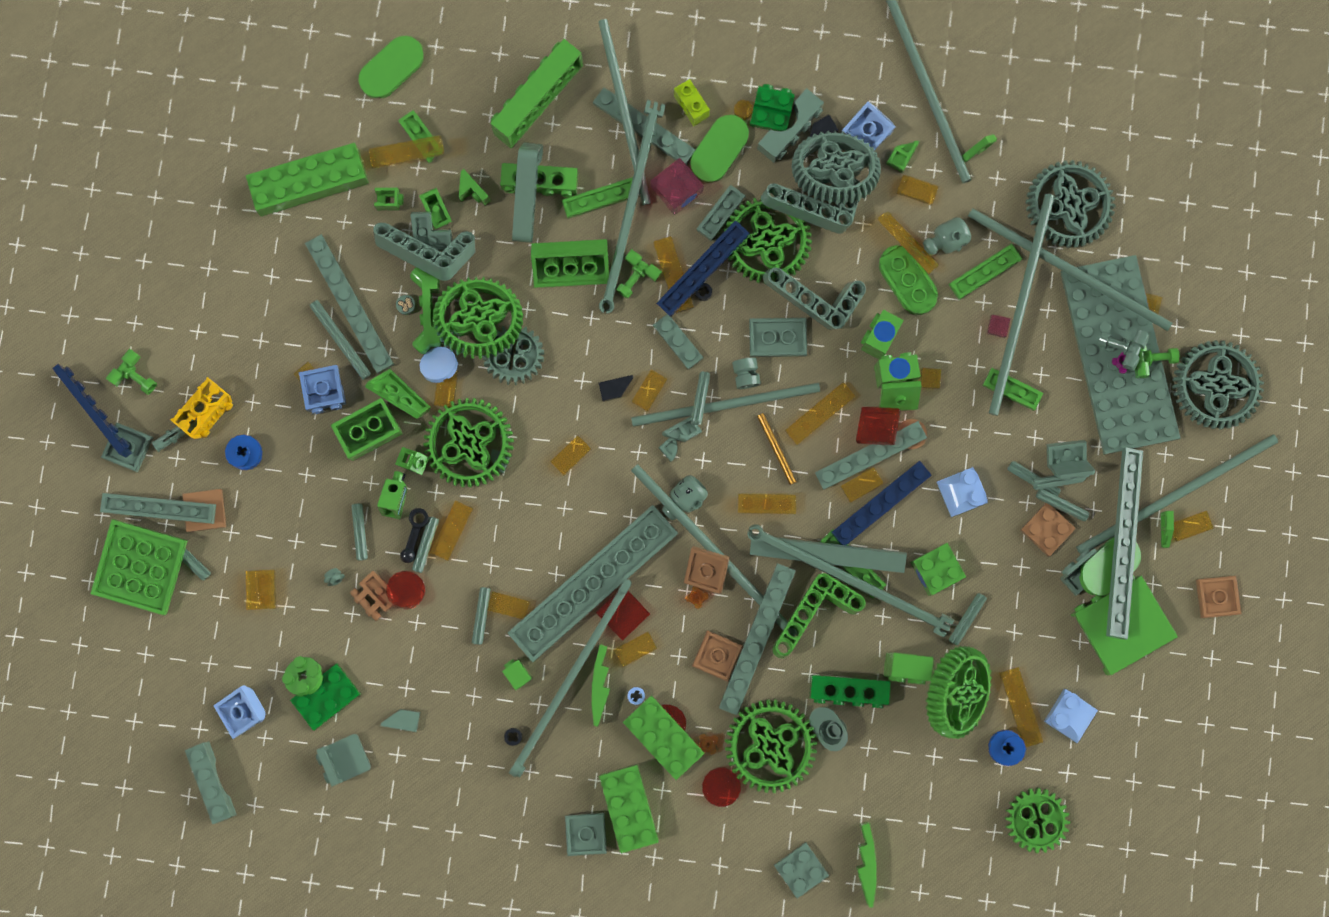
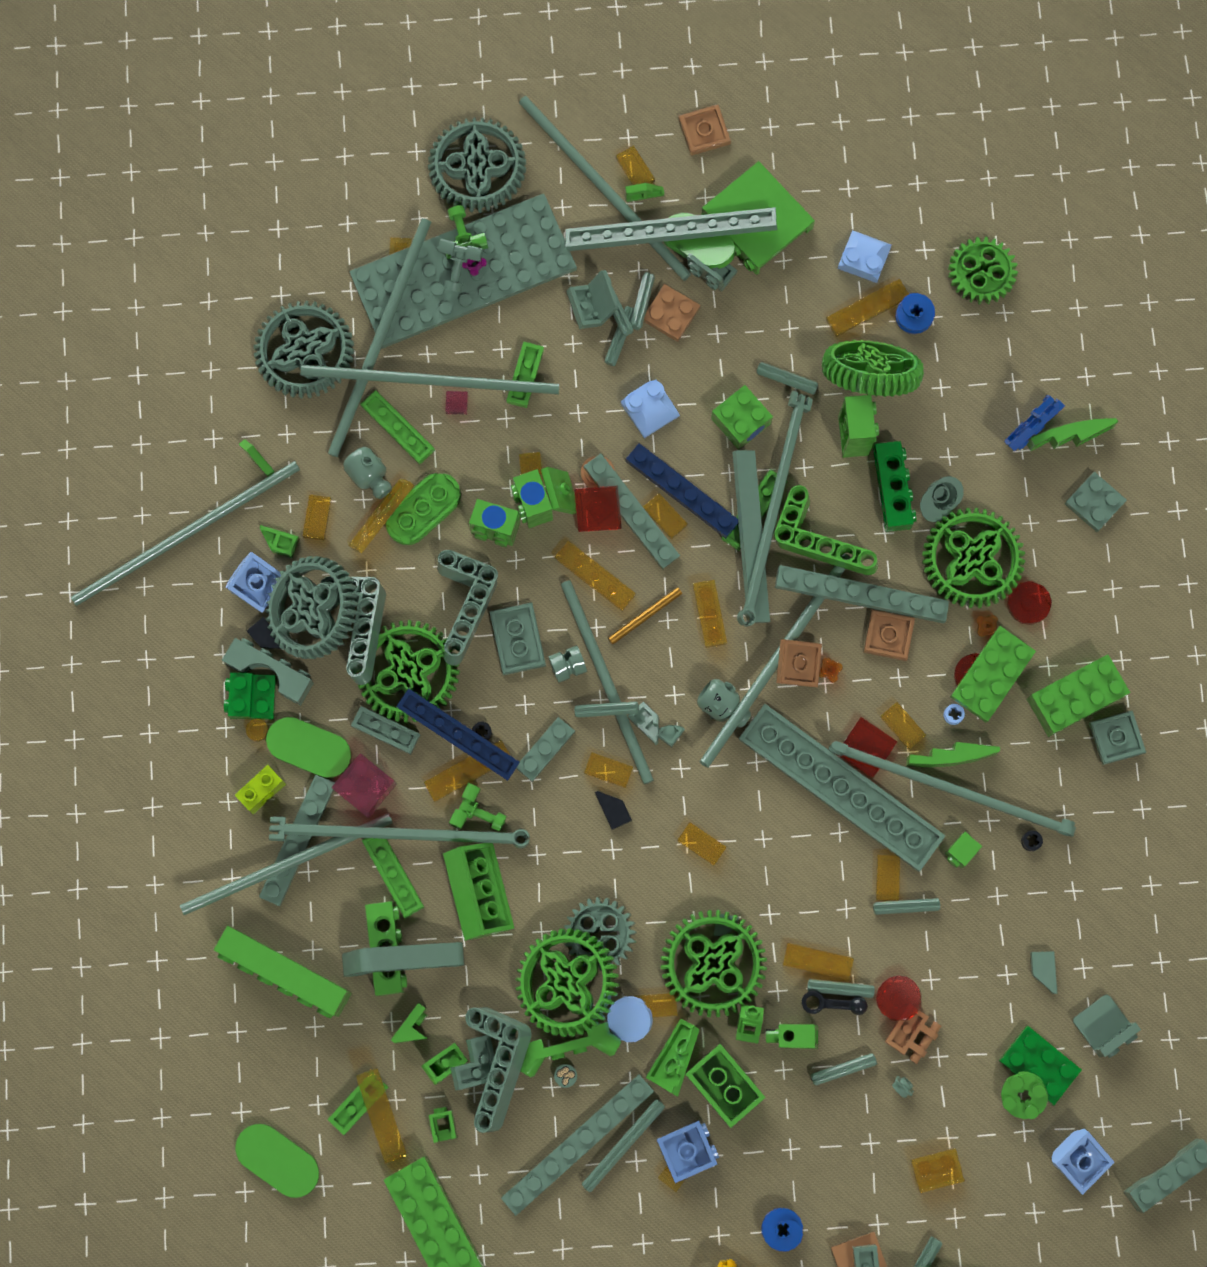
camera: 100 degrees left, 5 degrees down
none -> blue wing [1004,395,1065,451]

